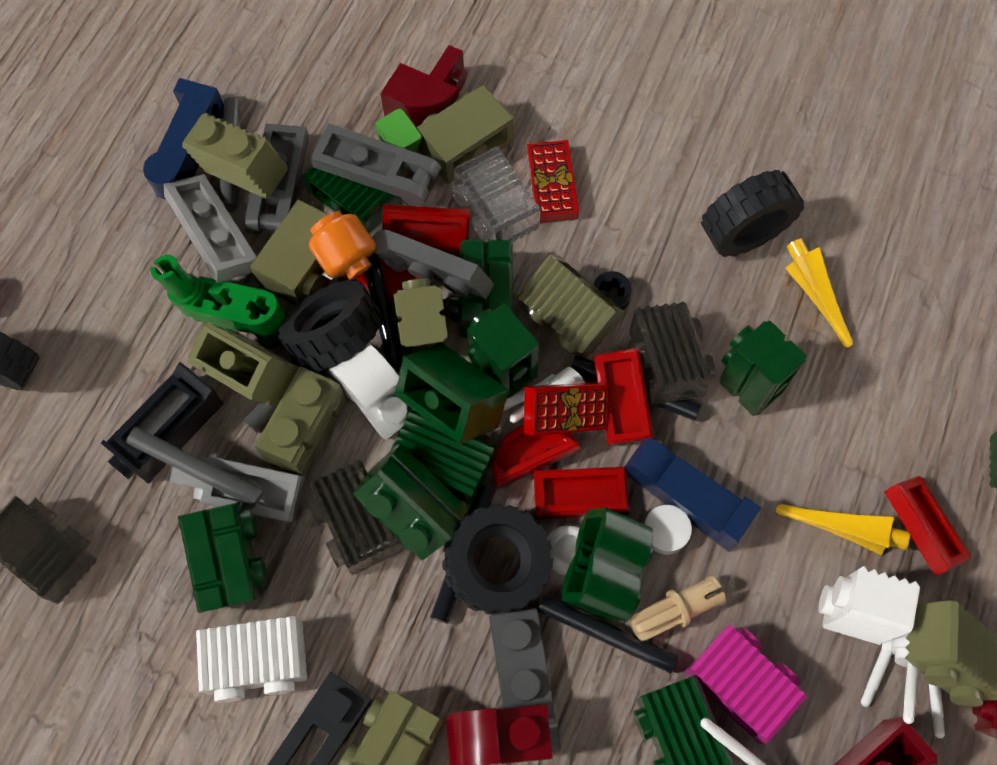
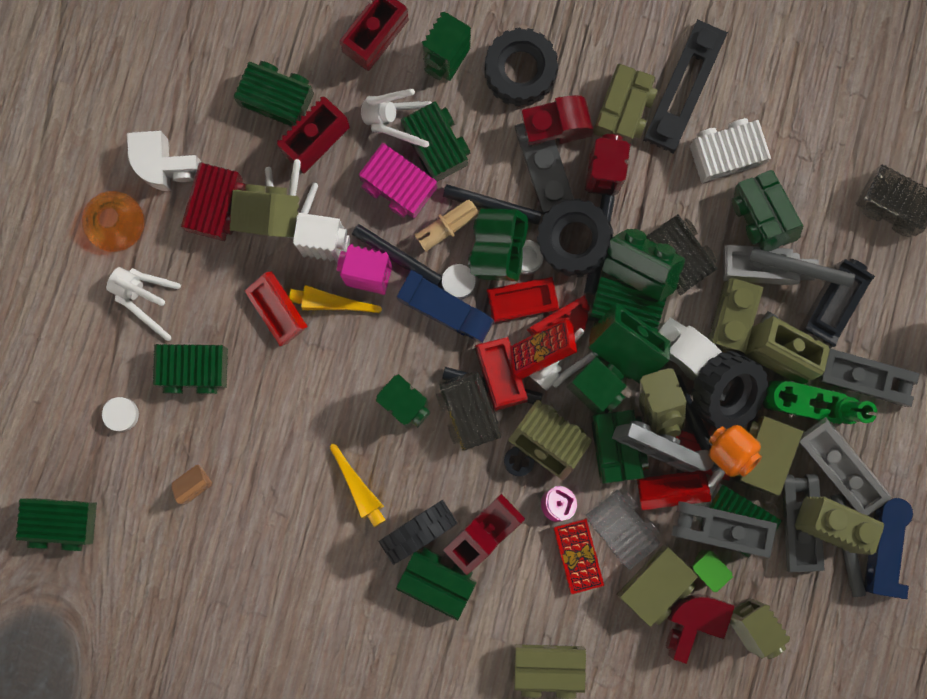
camera: 170 degrees right, 15 degrees up
none -> dark pink brick [337,244,392,295]
none -> black bar [352,224,442,286]
none -> dark green brick [396,548,477,621]
none -> dark red brick [443,494,525,575]
none -> olive brick [514,644,586,699]
none -> tile [541,486,577,522]
none -> dark red brick [585,134,631,196]
none -> olive brick [730,598,790,659]
none -> dark grey plate [818,348,920,407]

